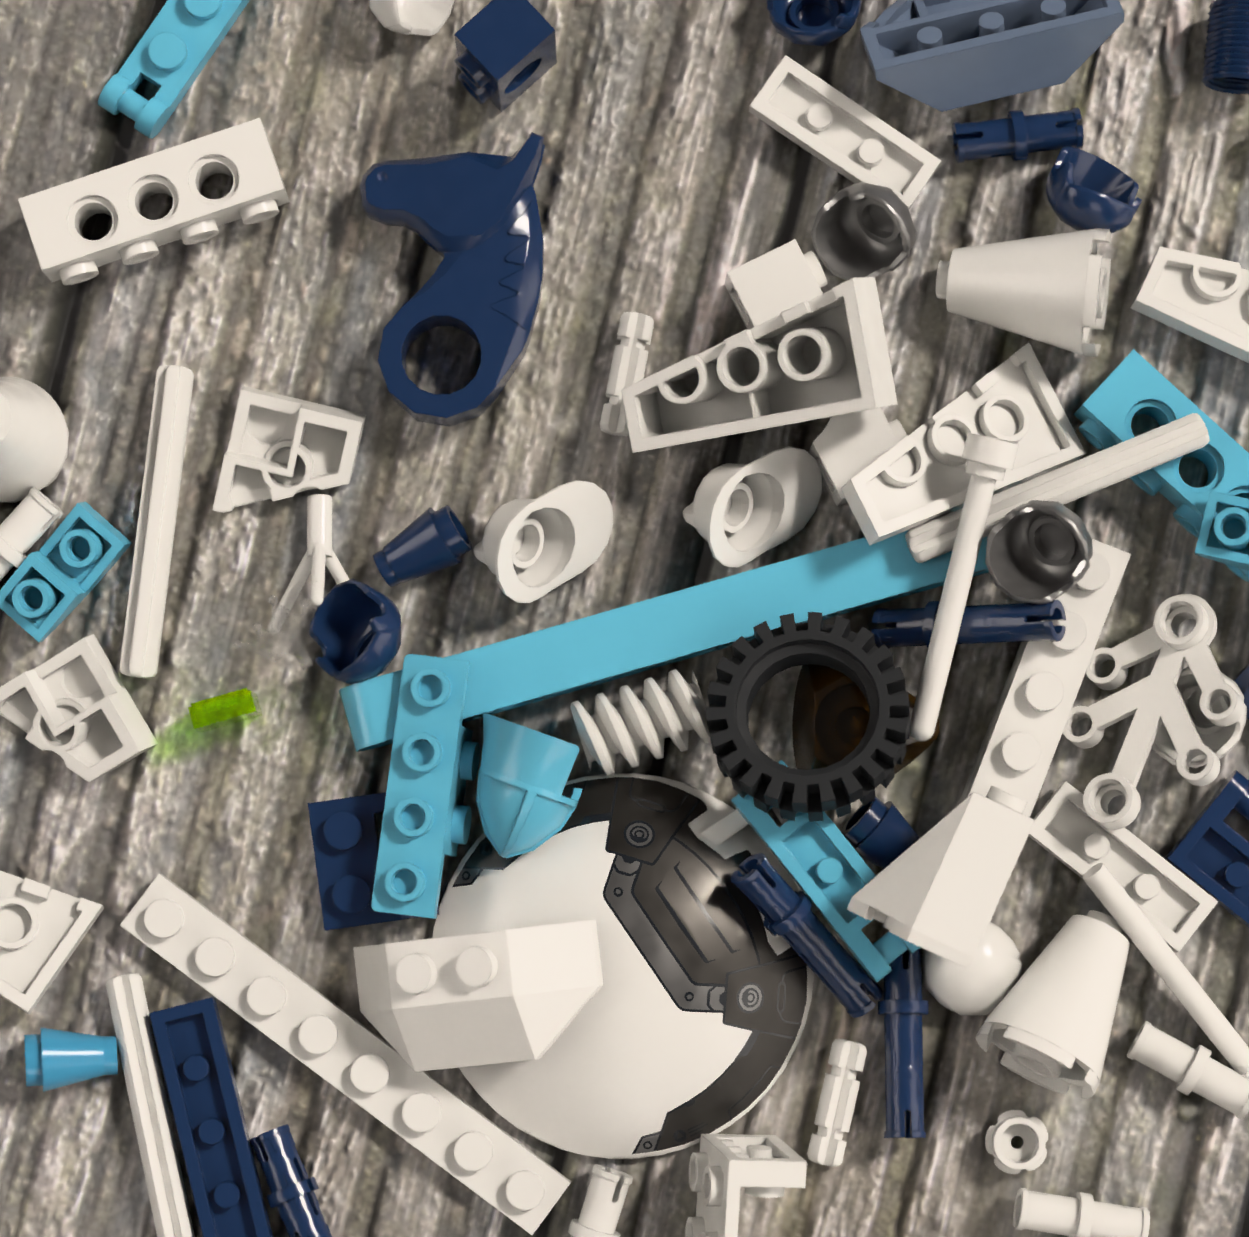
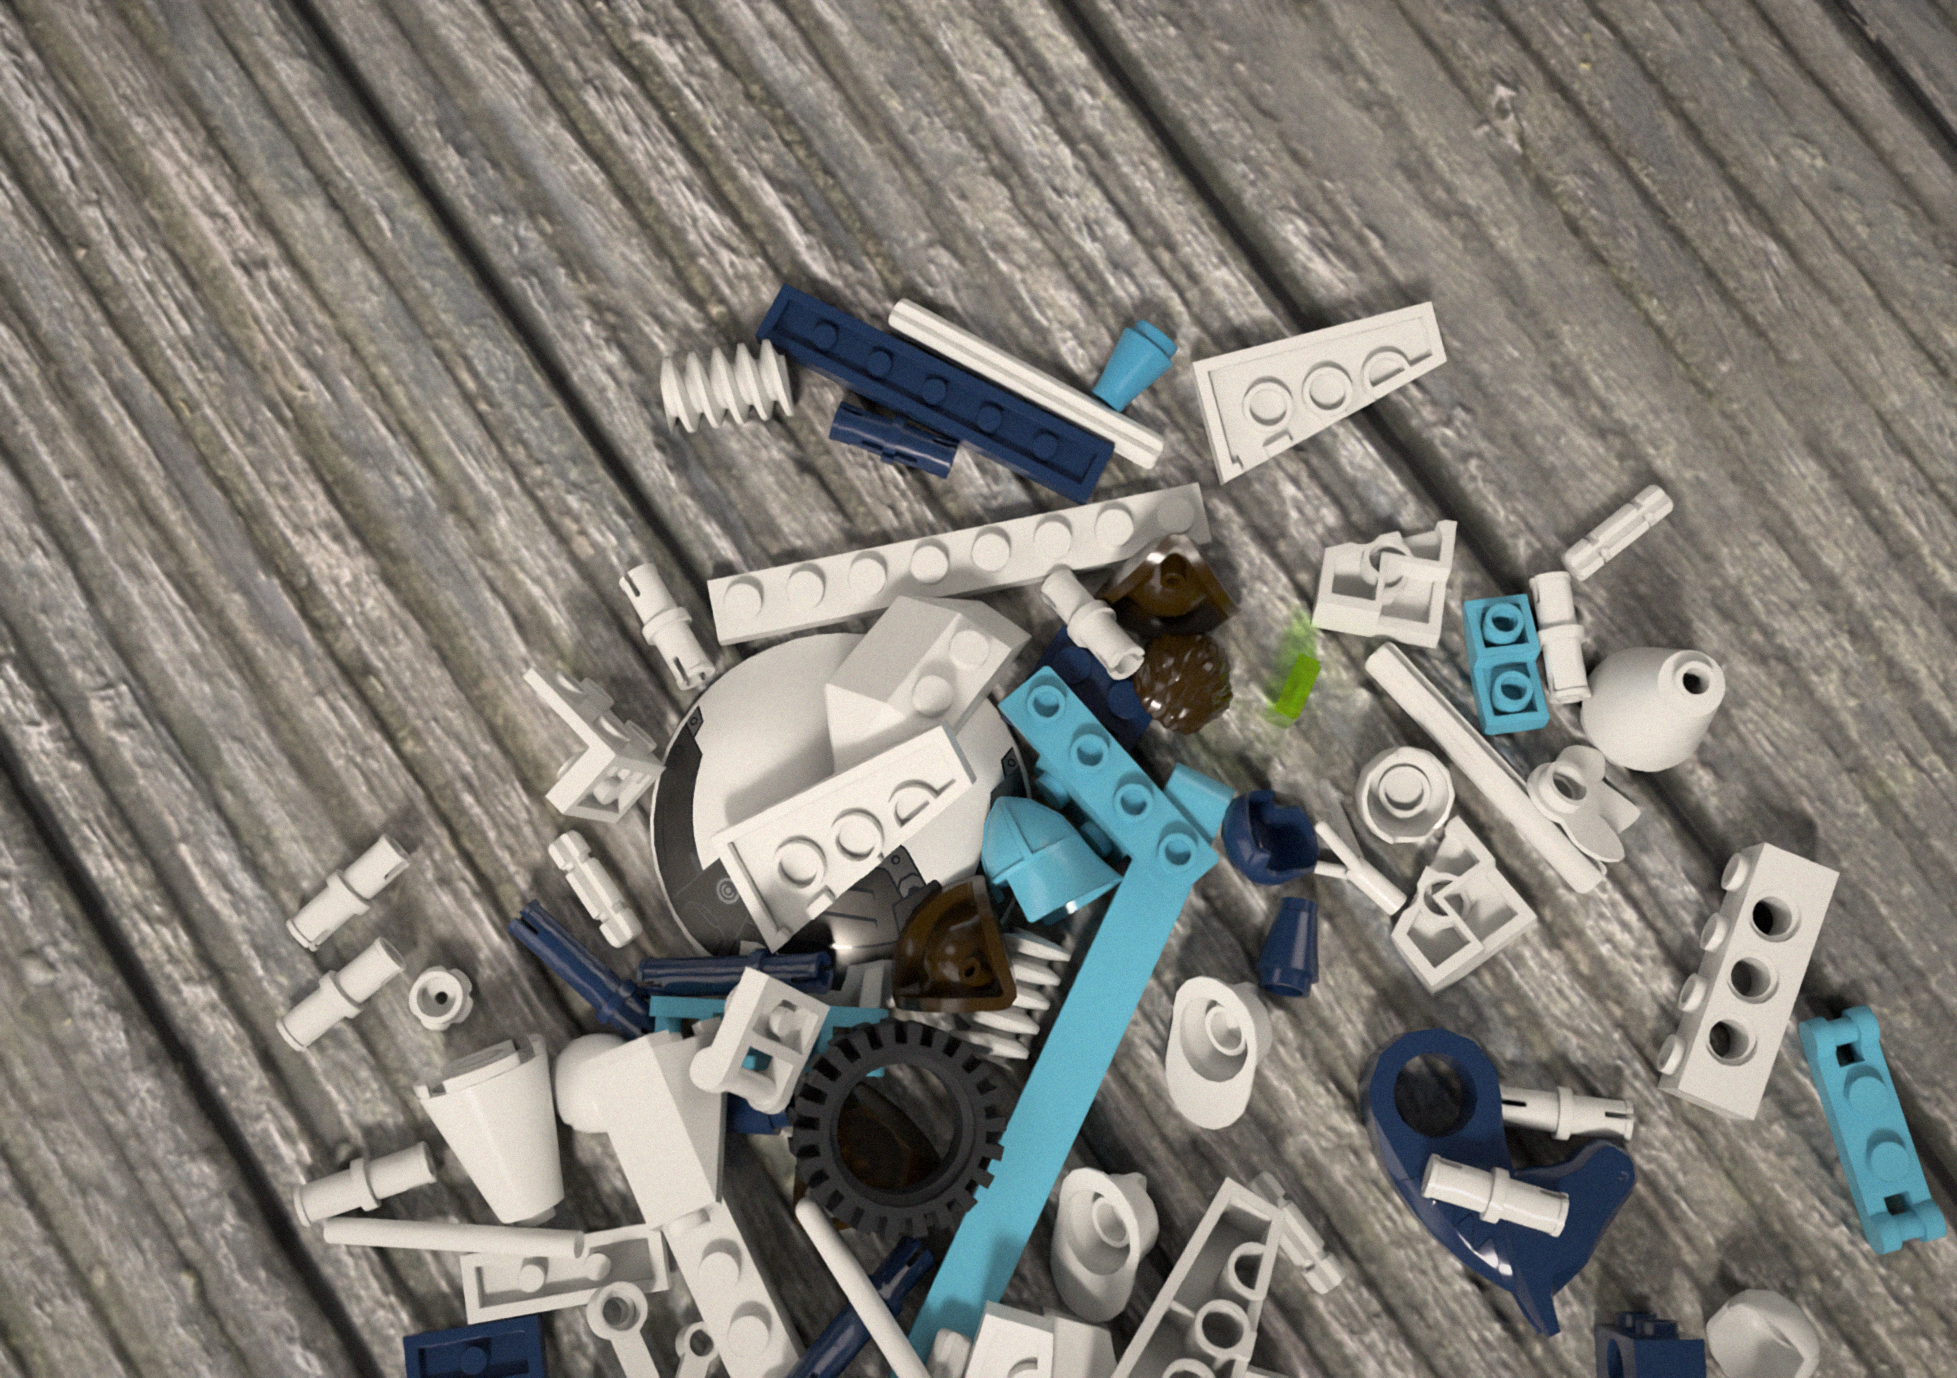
camera: 135 degrees right, 5 degrees down
none -> white plate [689,966,830,1114]
none -> white wing [709,719,977,954]
none -> dark brown hat [891,875,1017,1013]
none -> white pin [1040,569,1145,680]
none -> dark brown hat [1093,533,1241,639]
none -> dark brown hair [1132,632,1233,736]
none -> white hair [1354,746,1455,844]
none -> white pin [1421,1154,1569,1237]
none -> white pin [1499,1084,1634,1143]
none -> white plate [1527,745,1641,862]

